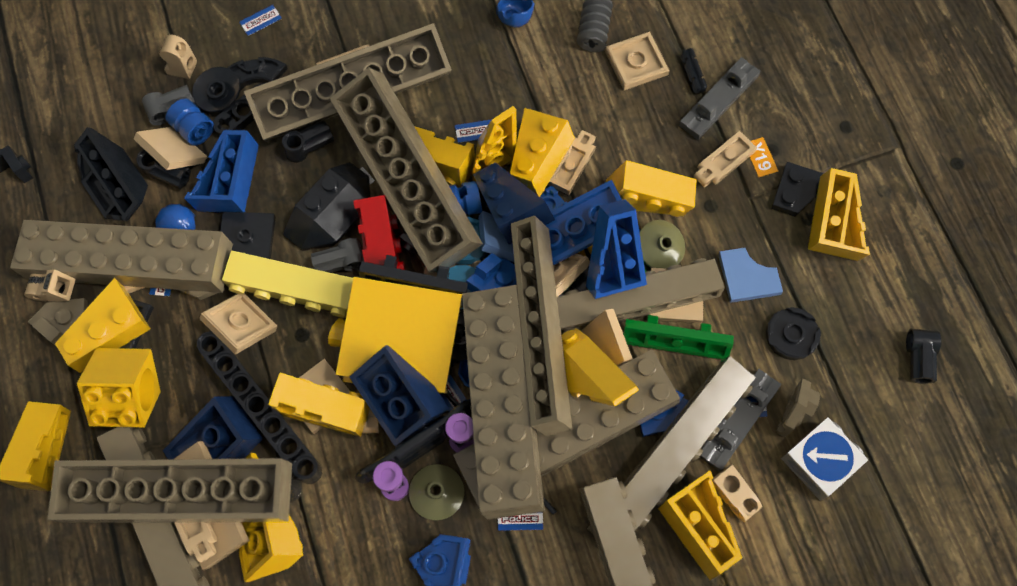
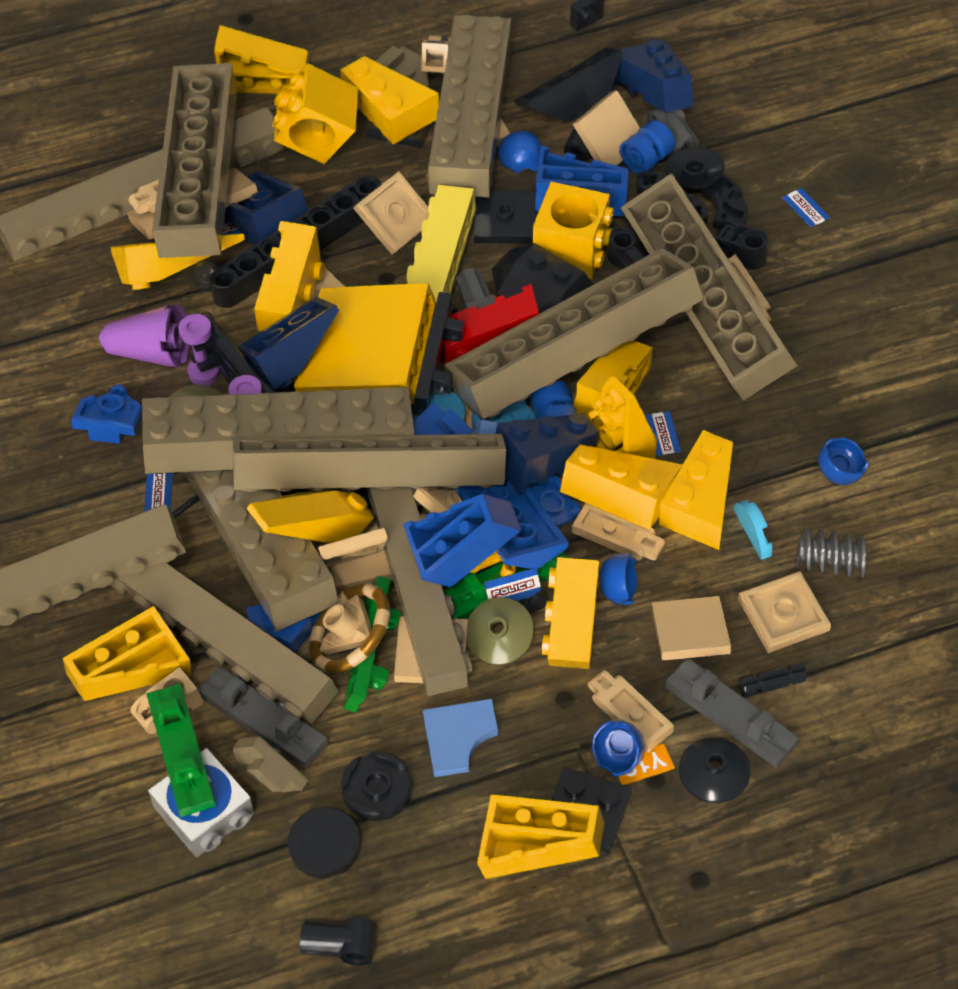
camera: 90 degrees right, 15 degrees down
tan leg [159,35,197,79] -> none
none -> medium lavender cone [99,304,191,368]
none -> green hinge [146,683,216,817]
none -> black tile [287,807,361,879]
none -> tan piece [309,583,390,673]
none -> yellow brick [533,182,614,280]
none -> blue hair [591,719,646,777]
none -> blue hair [599,552,637,605]
none -> dark blue wedge [613,39,693,112]
none -> tan tile [652,596,731,661]
none -> yellow wedge [659,430,733,550]
none -> black dish [679,738,751,803]
none -> black piece [713,218,768,270]
none -> medium azure tile [733,500,772,560]

